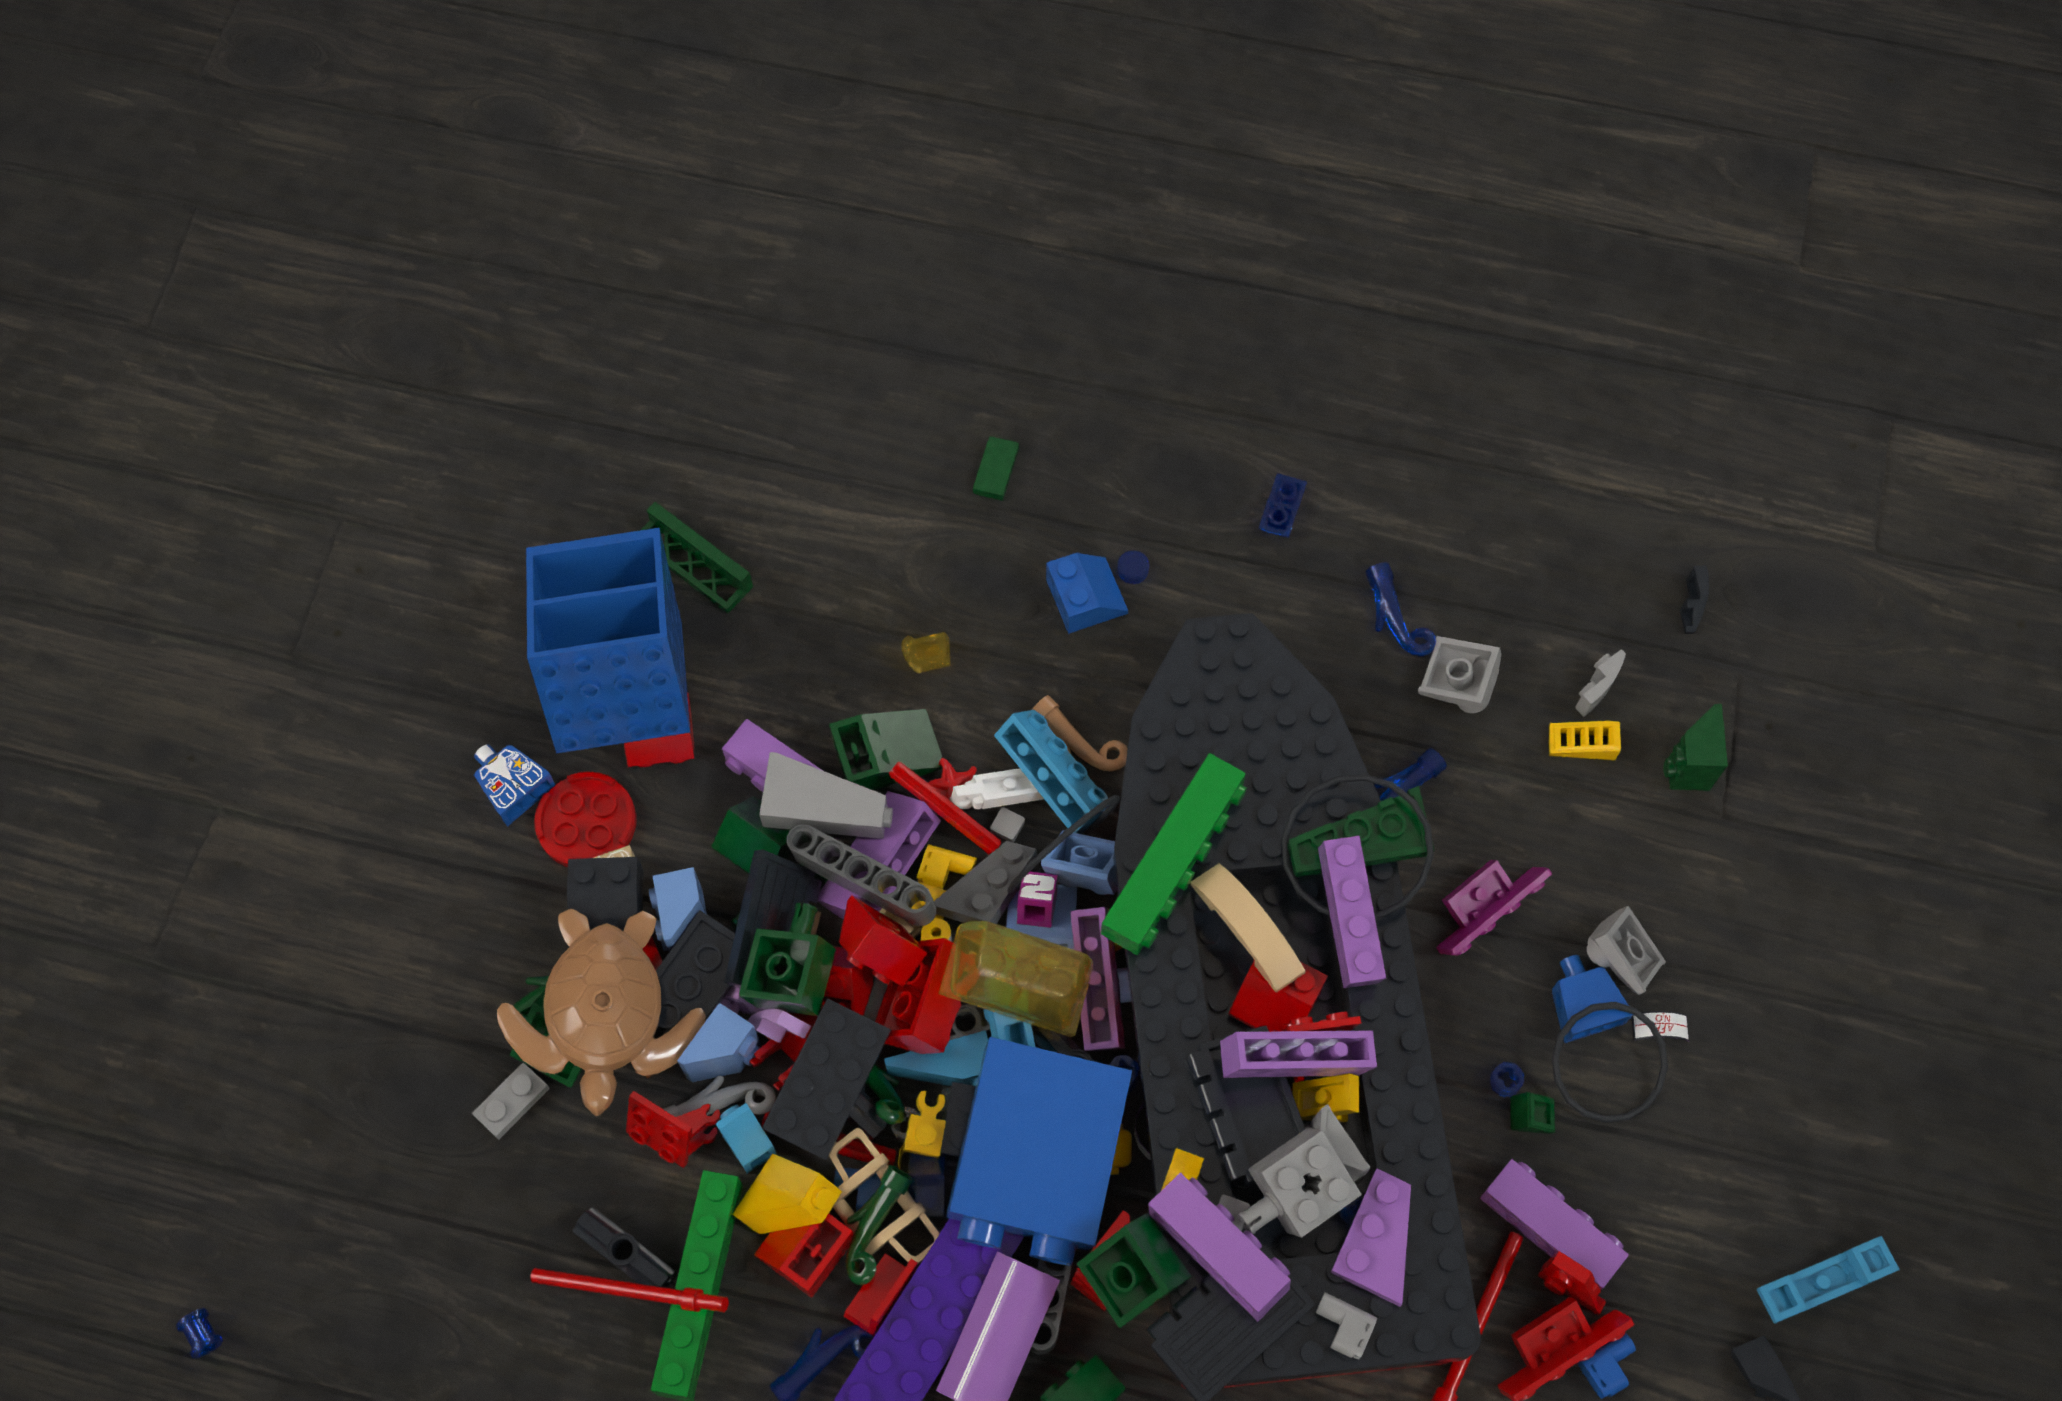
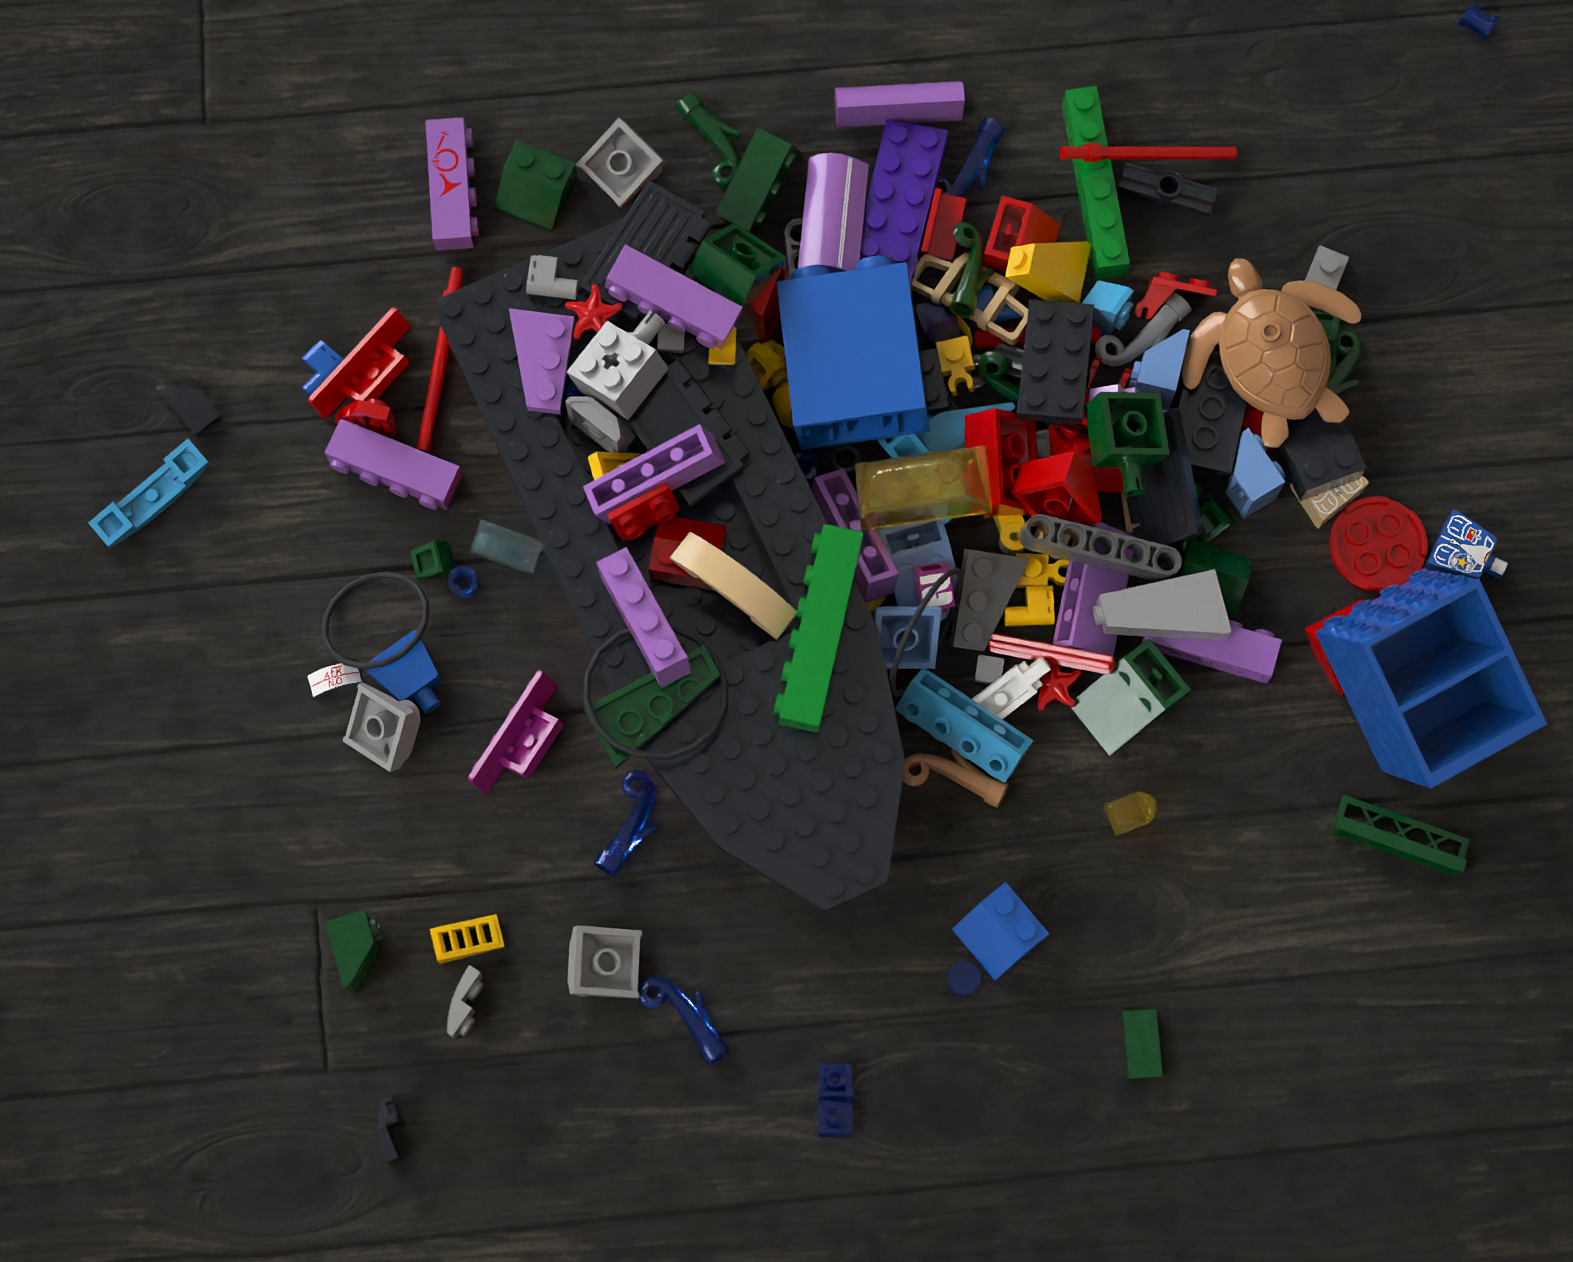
camera: 160 degrees right, 10 degrees up
none -> clear light blue plate [470,520,542,574]
none -> red animal [565,284,623,339]
none -> yellow brick [746,339,788,390]
none -> dark green slope [1200,498,1236,544]

